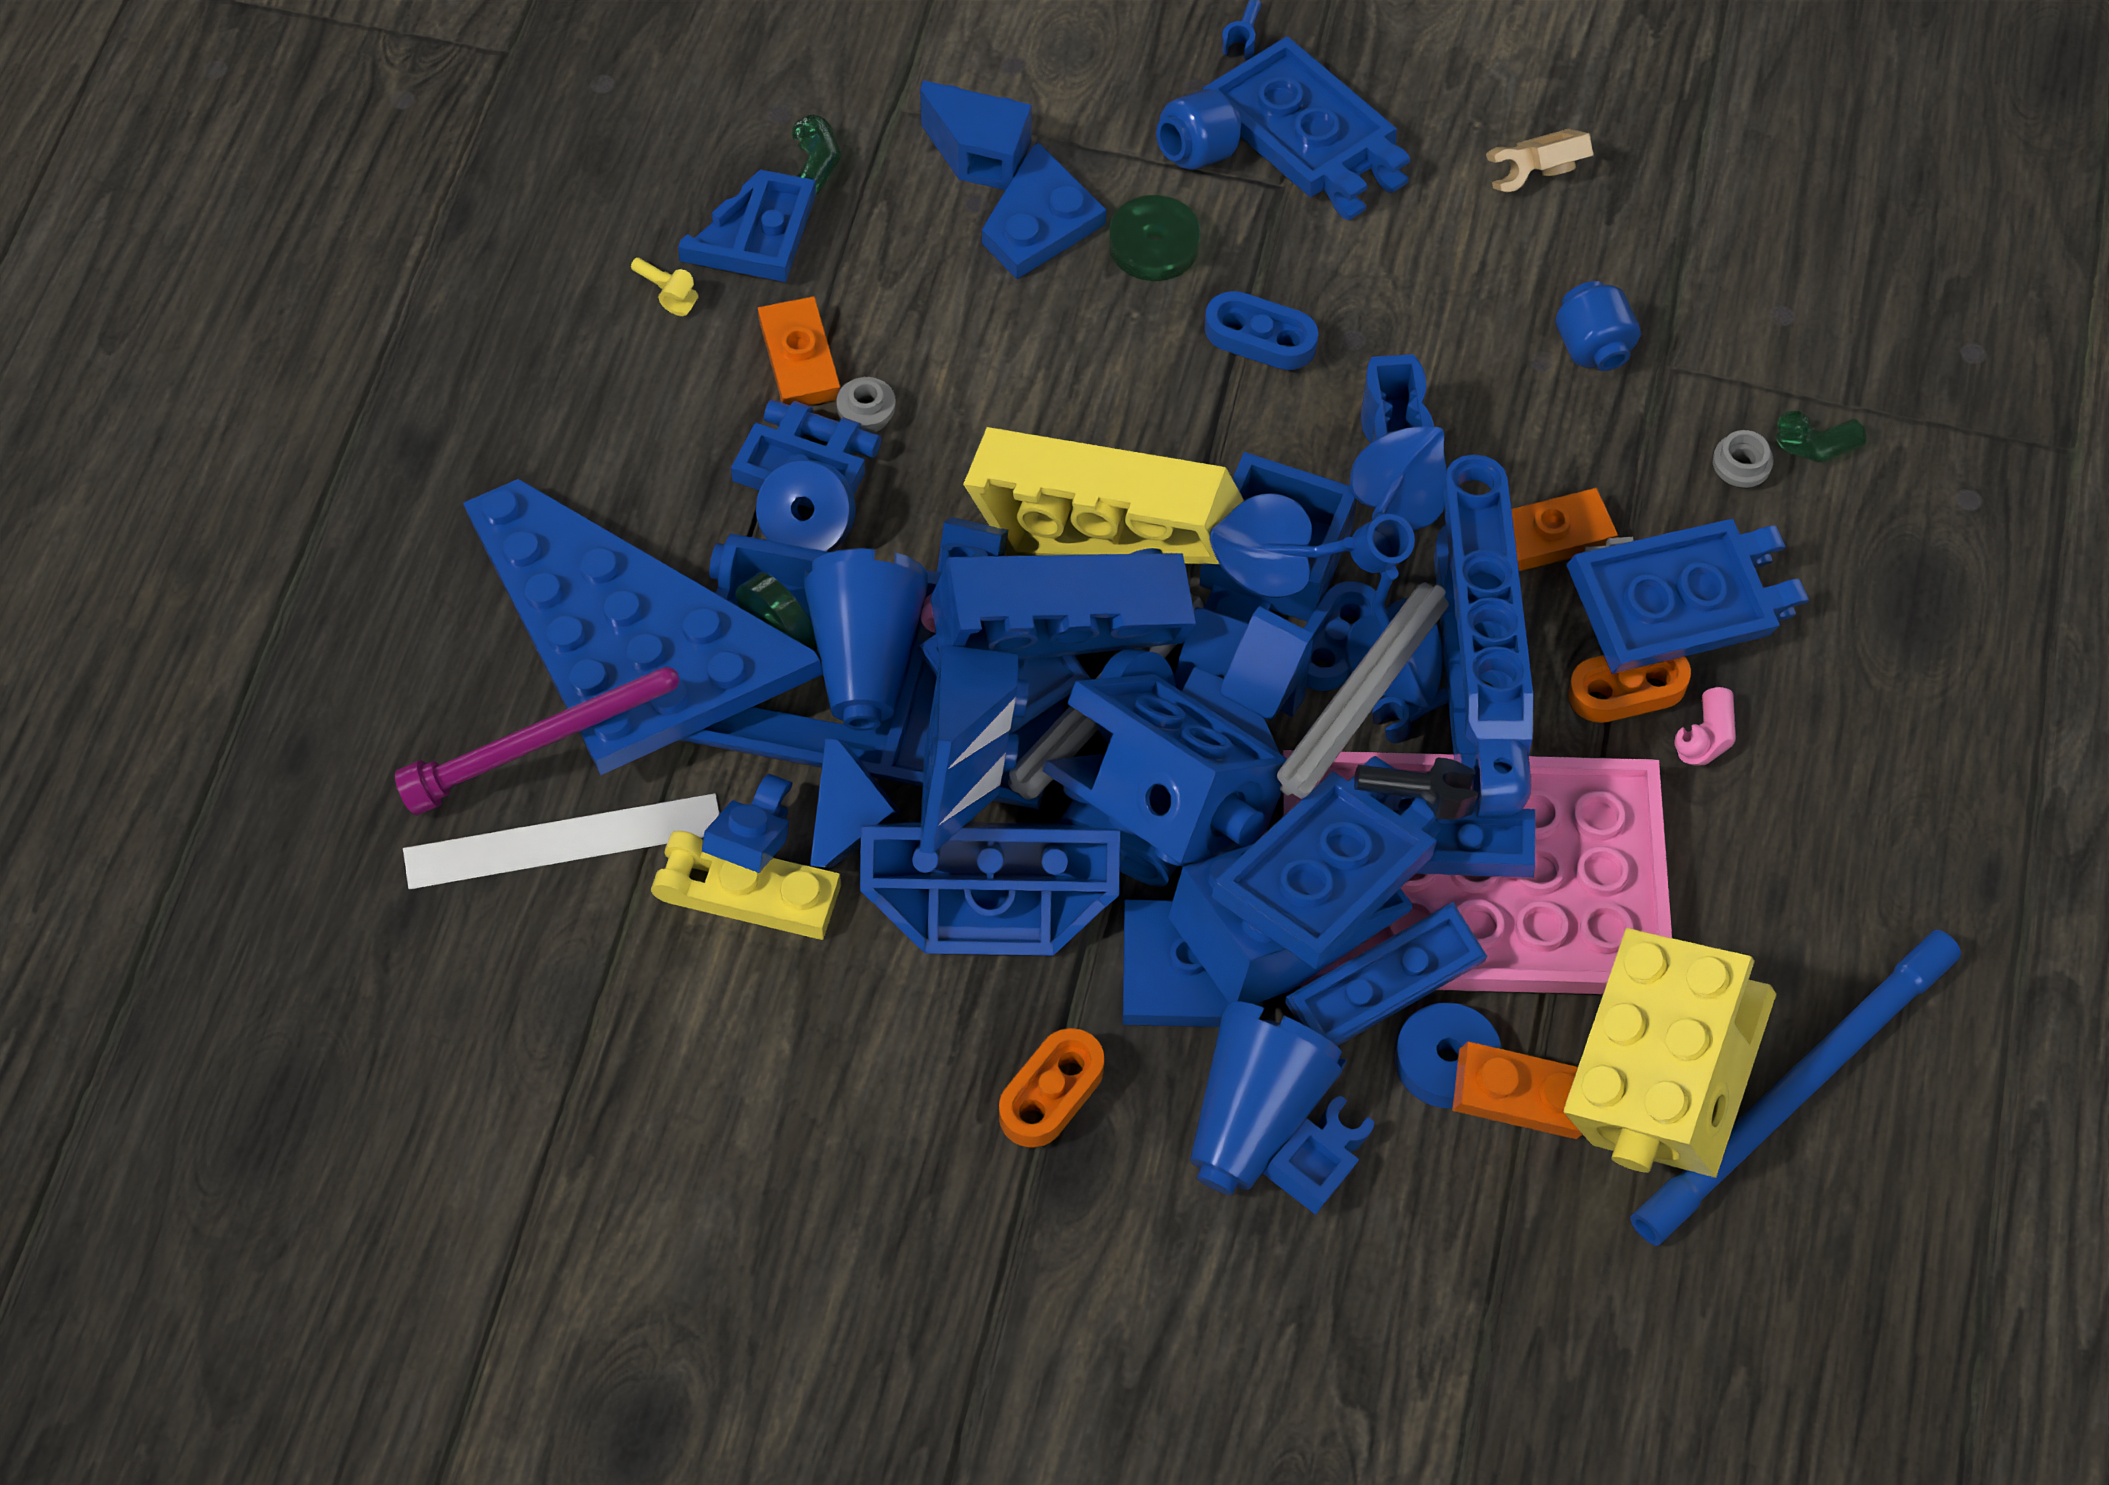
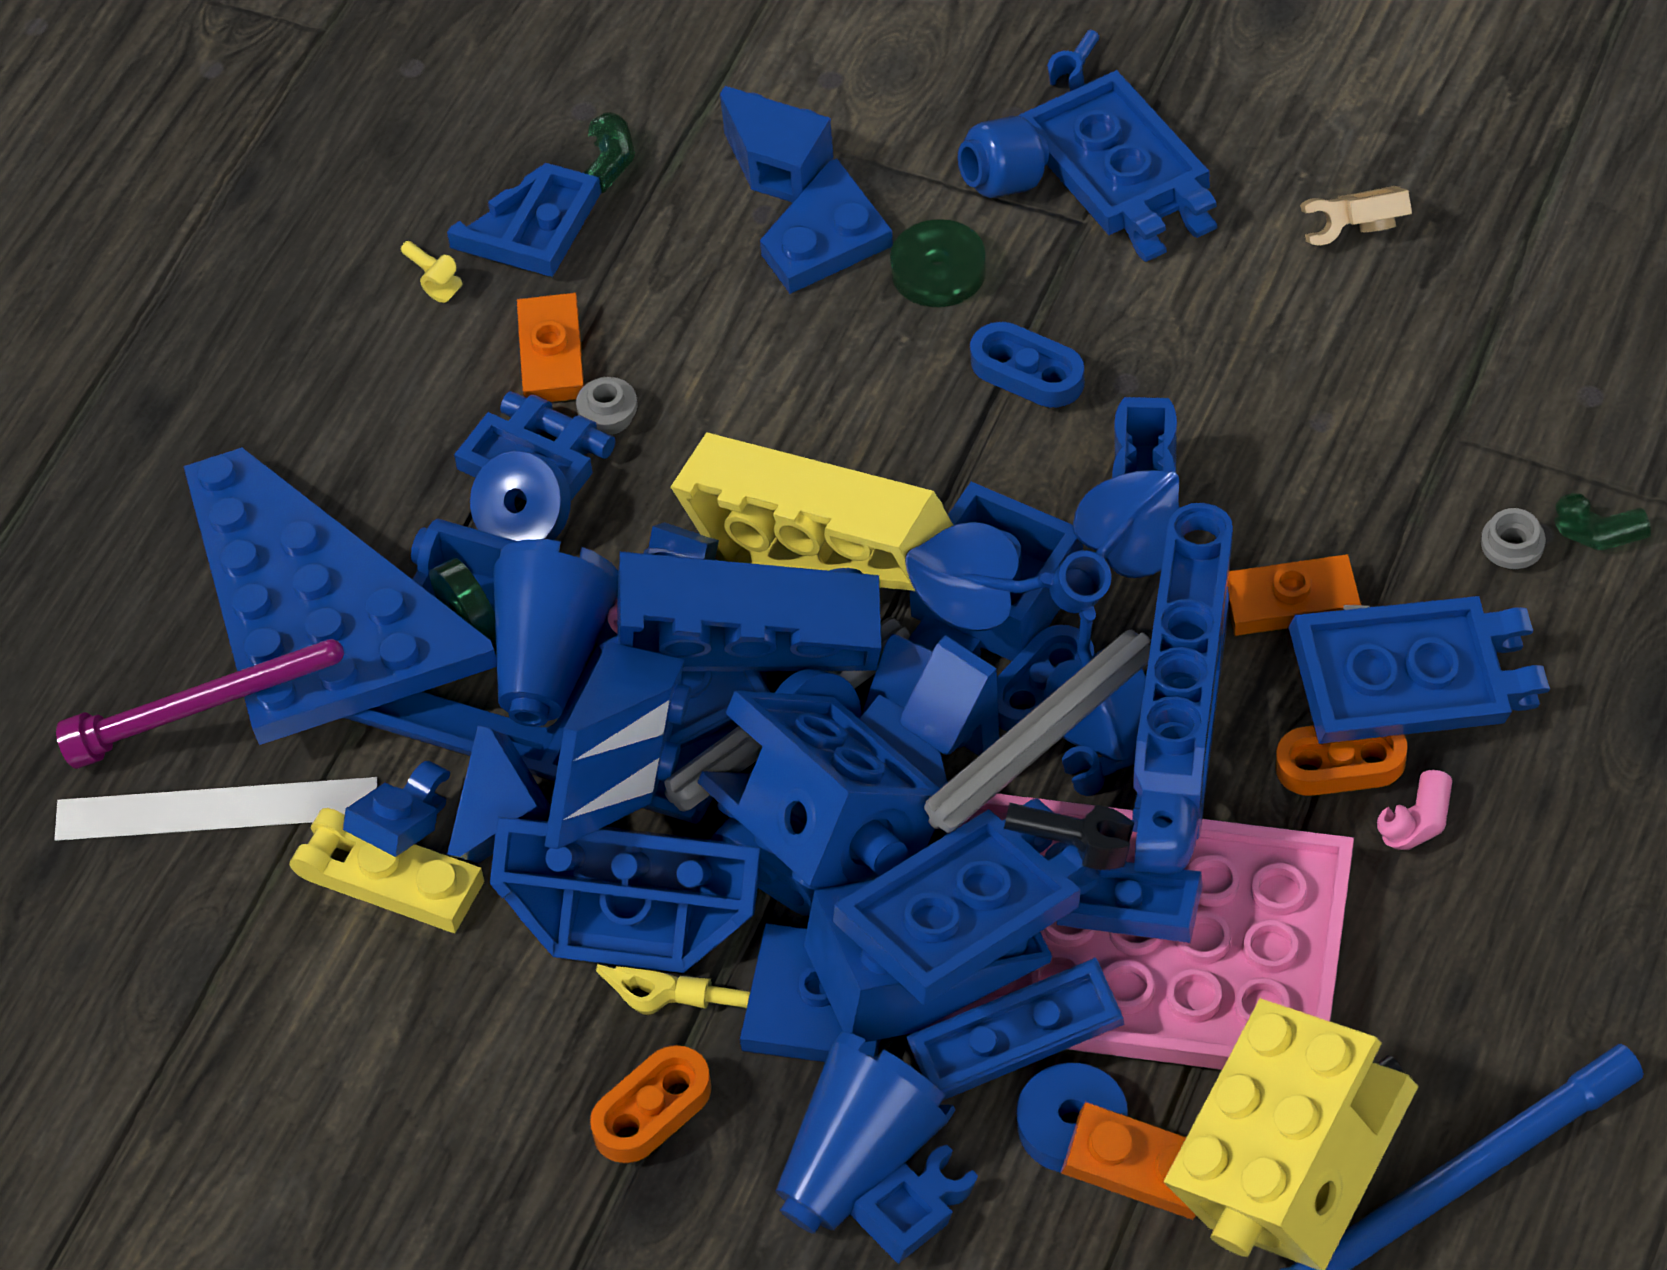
camera: 15 degrees right, 5 degrees down
blue head [1555,281,1641,371] -> none
none -> light yellow hand [596,964,750,1015]

